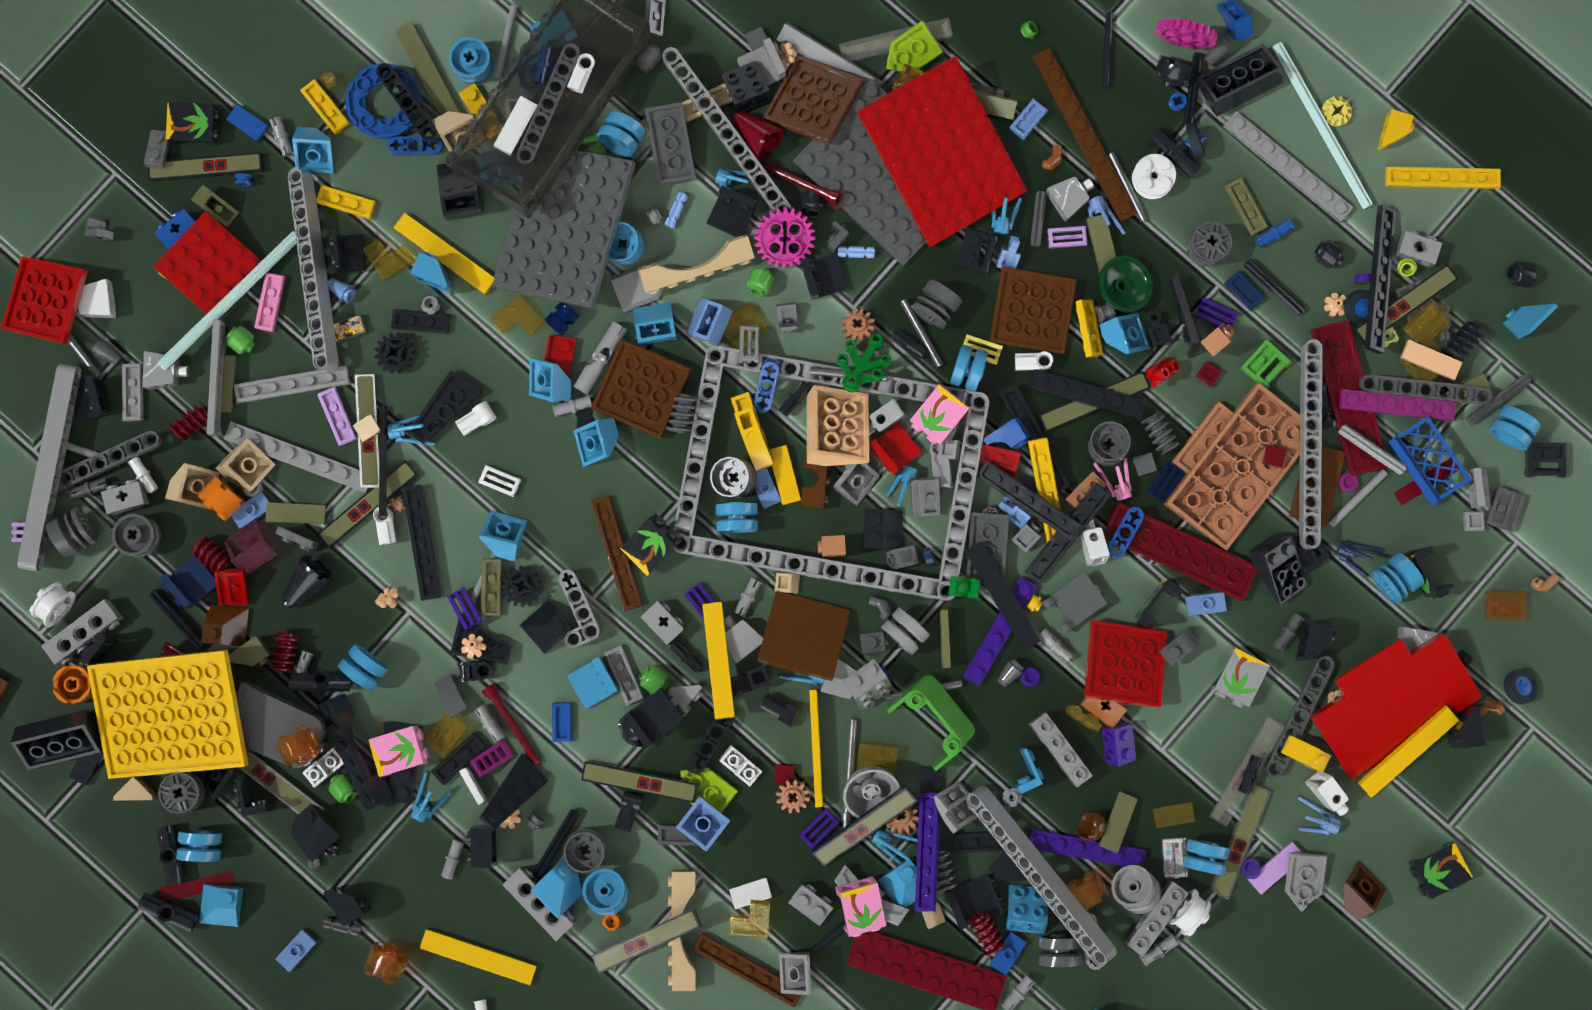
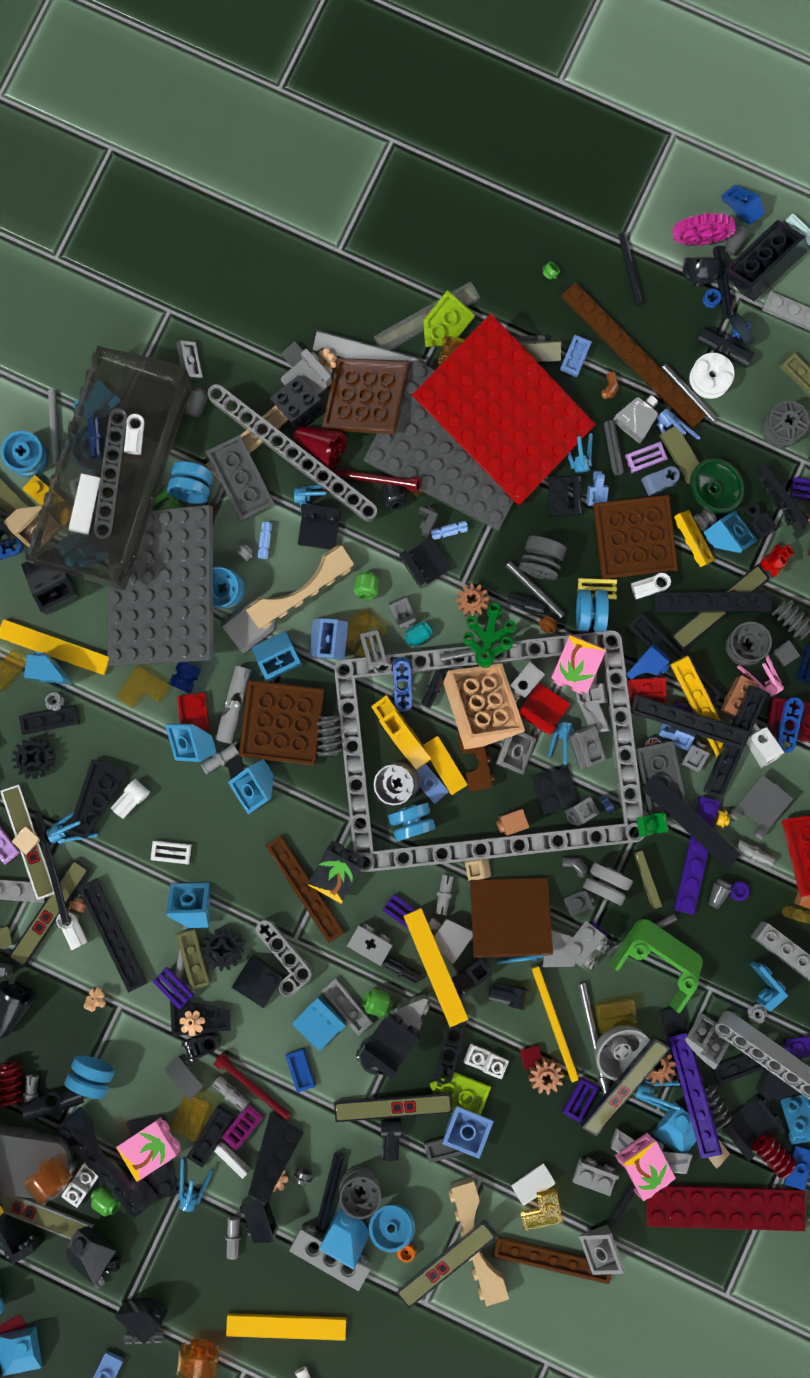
camera: 15 degrees left, 0 degrees up
dark pink gear [753,206,815,269] -> none
none -> teal brick [404,621,433,647]
none -> dark orange plate [539,616,557,633]
none -> sand blue piece [641,466,680,497]

